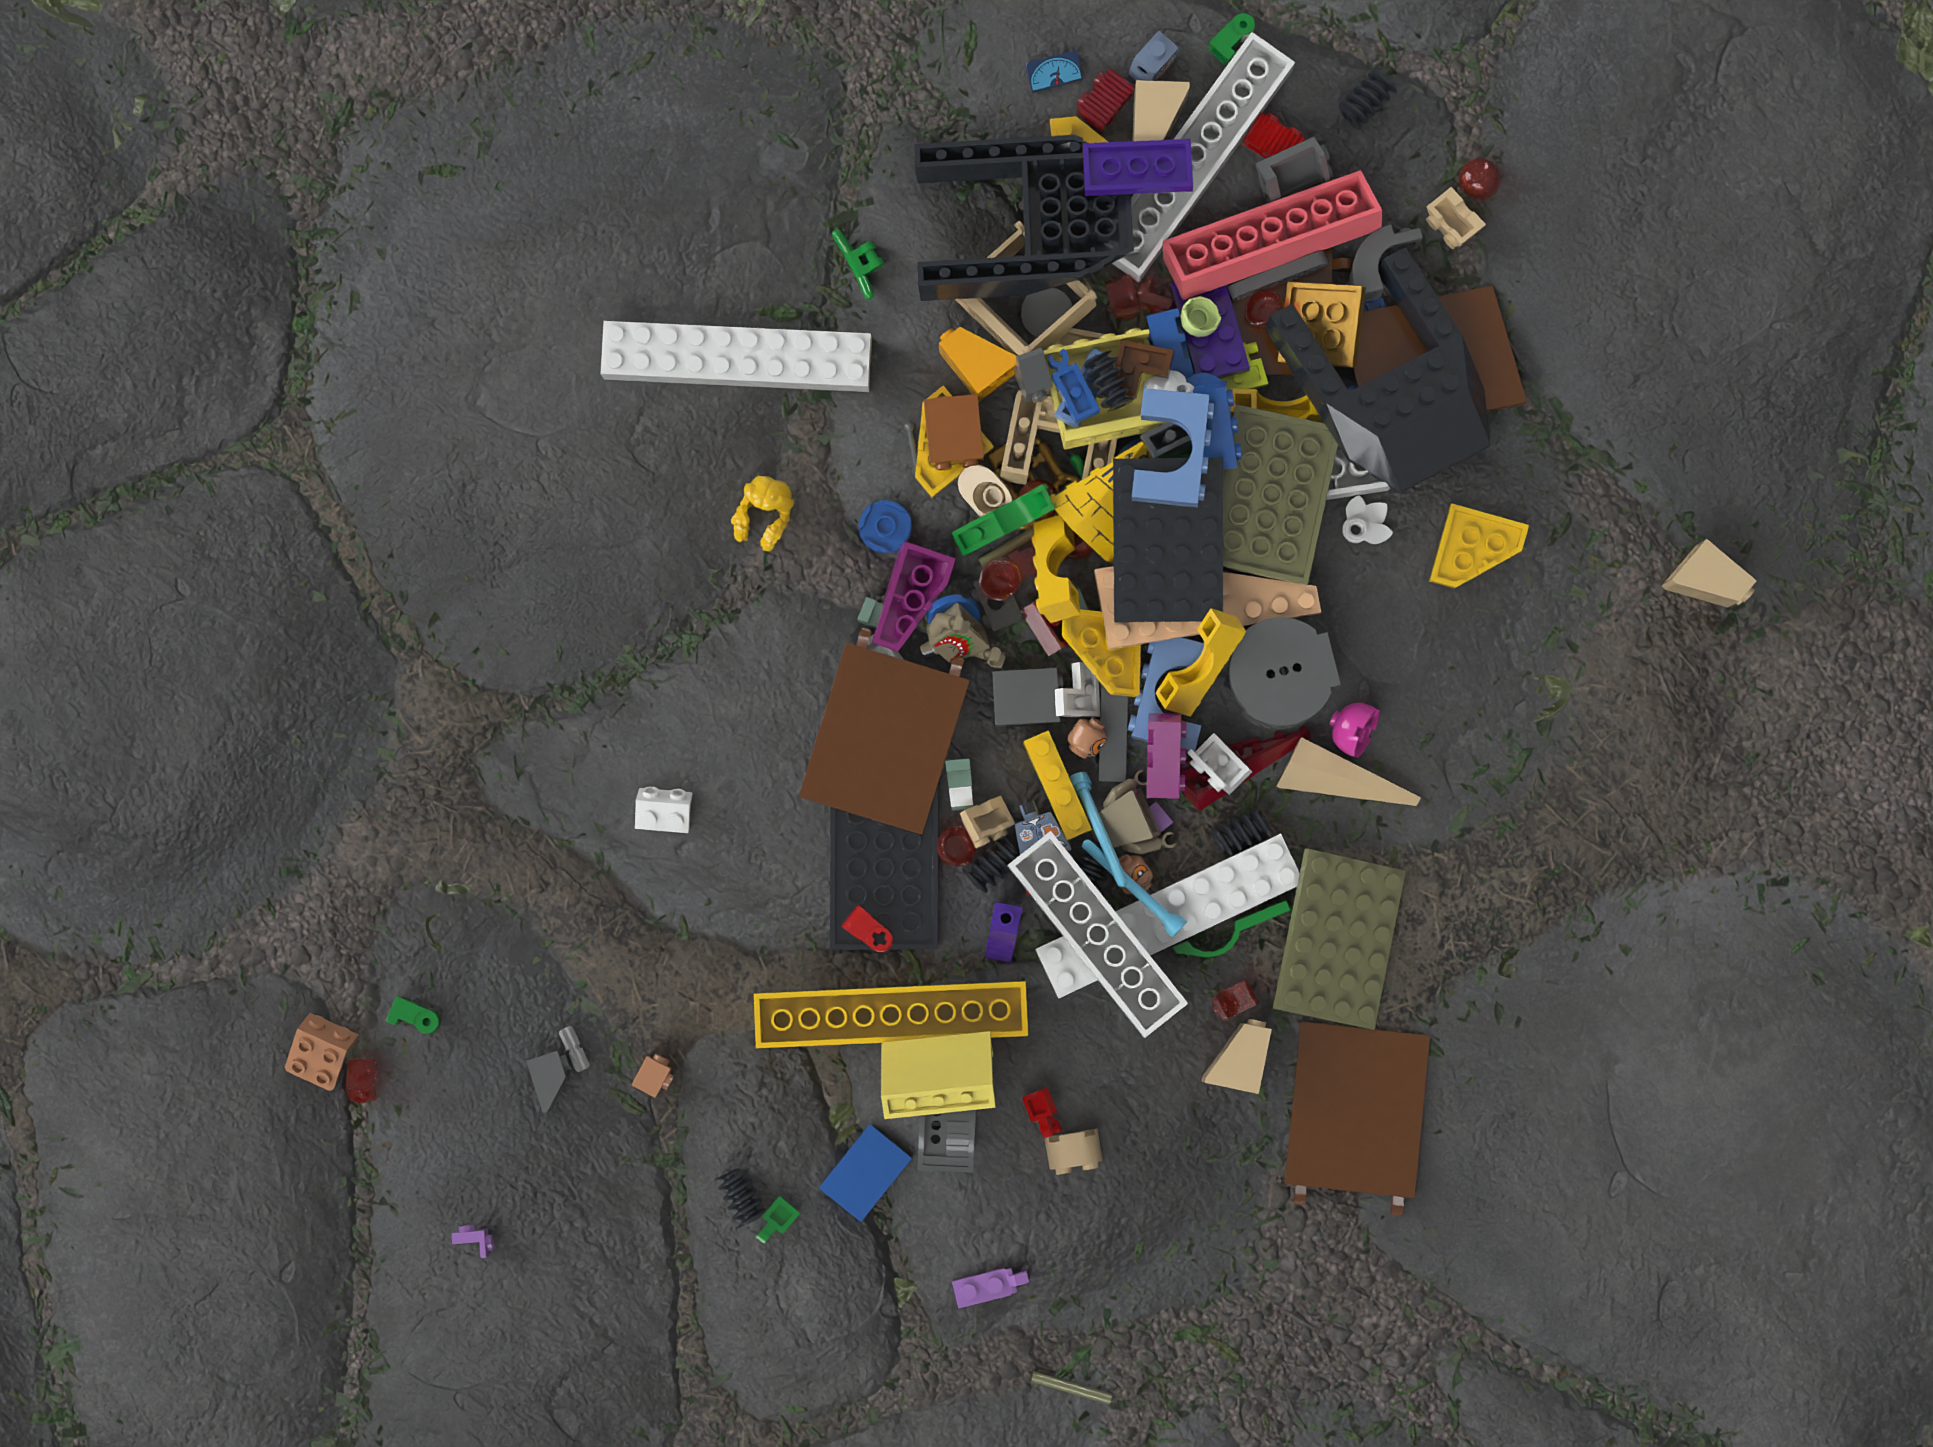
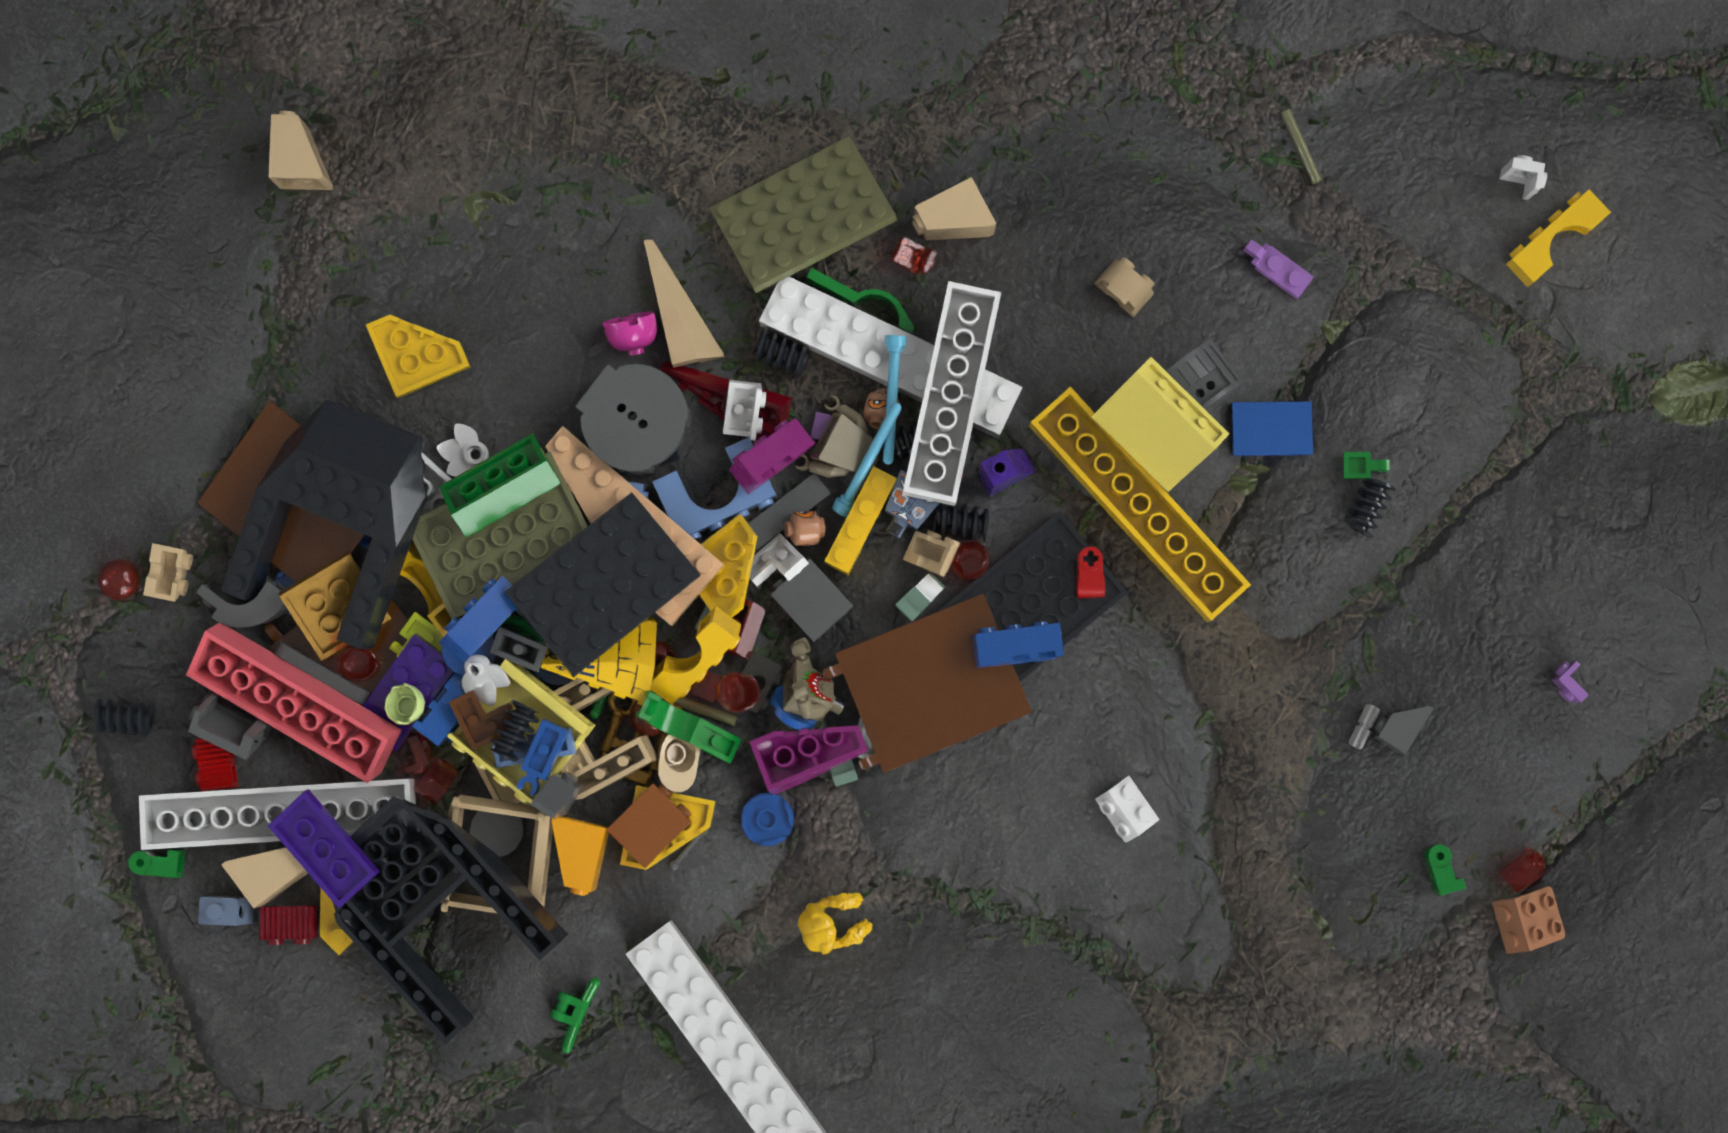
camera: 135 degrees left, 0 degrees up
nougat brick [632,1054,674,1098] -> none
red plate [1021,1087,1062,1138] -> none
slope [1025,50,1083,93] -> none
medium blue arch [1132,388,1214,508] -> none
yellow arch [1155,608,1246,717] -> none
reddish brown flag [1284,1021,1430,1216] -> none
none -> green slope [439,433,561,537]
none -> blue wedge [972,622,1064,668]

